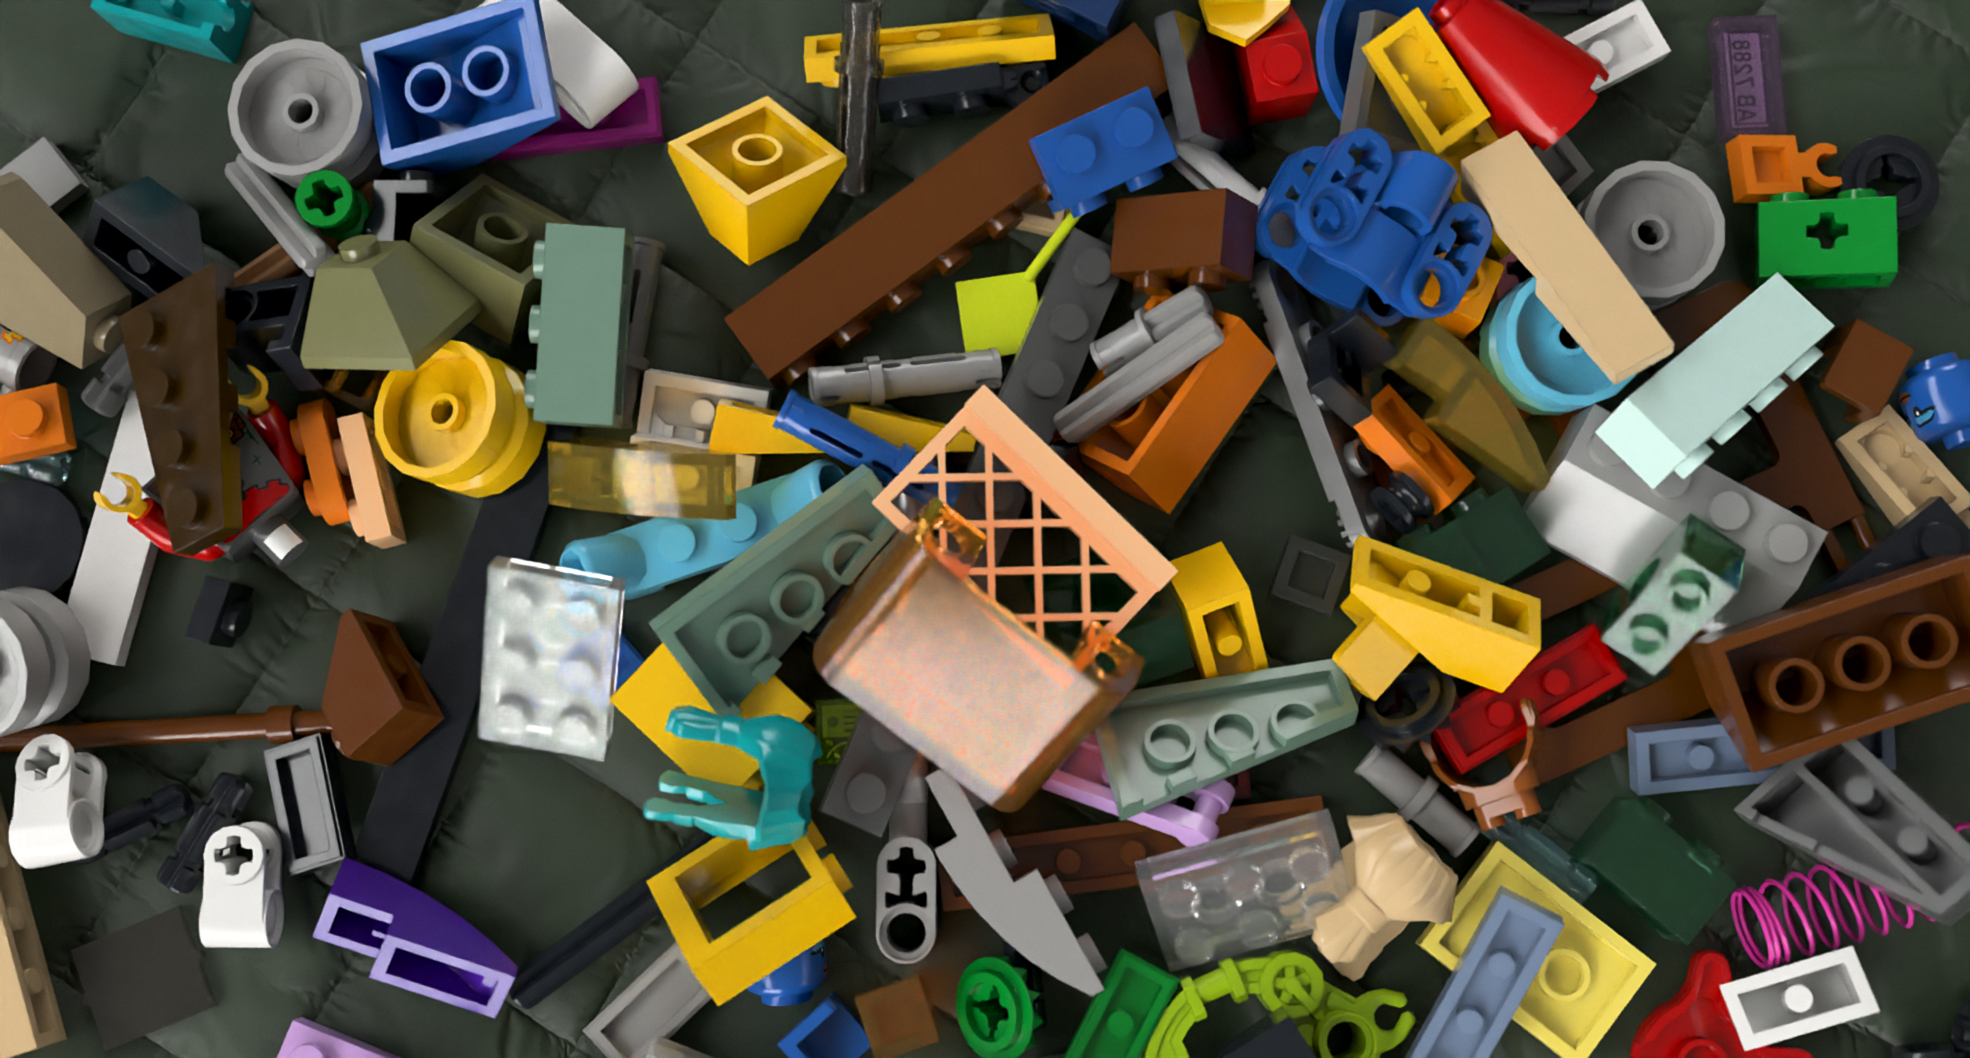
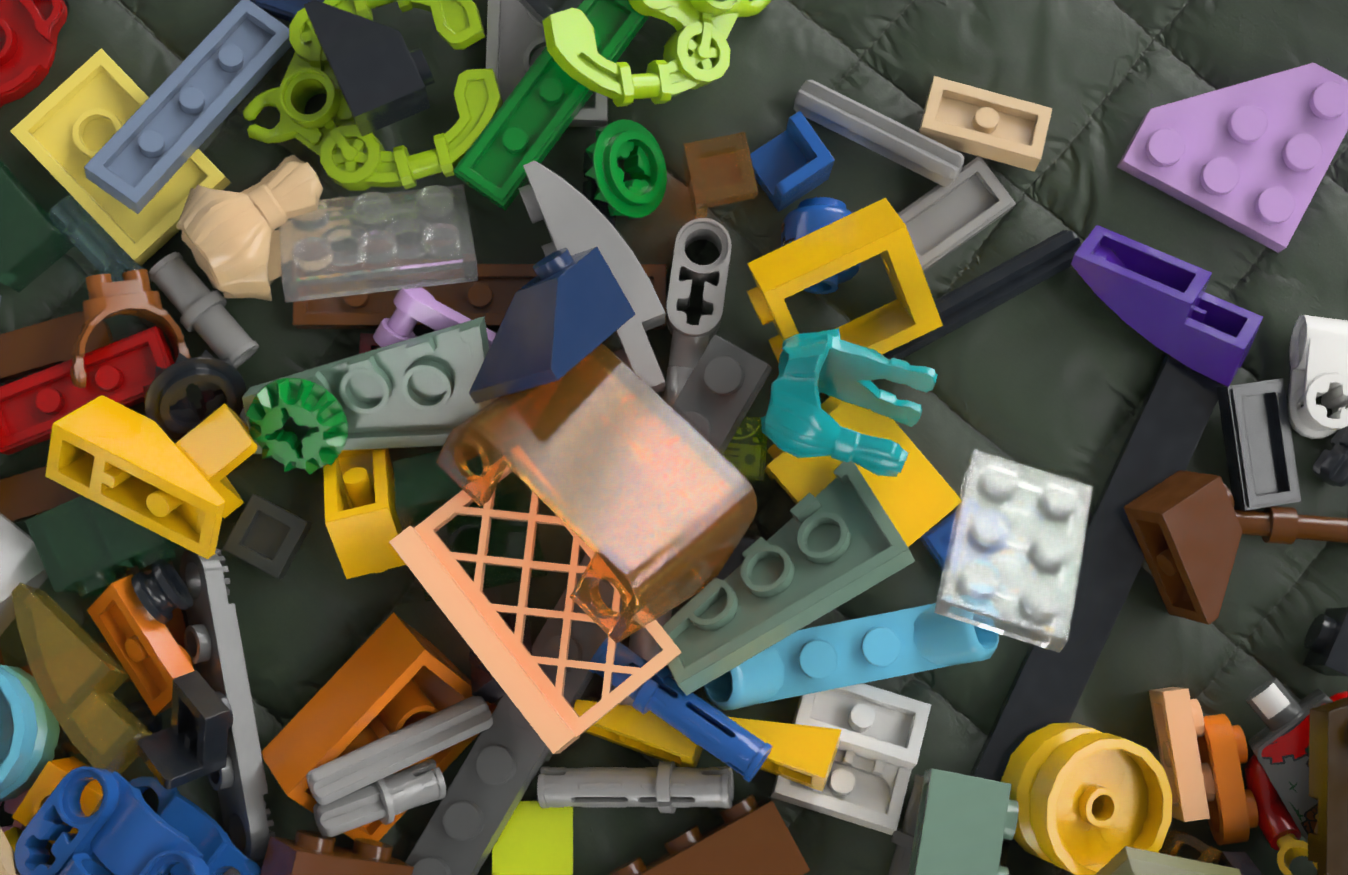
camera: 175 degrees left, 0 degrees up
clear yellow slope [548,437,736,520] -> none
none -> green gear [246,378,348,475]
none -> dark blue slope [469,247,635,404]

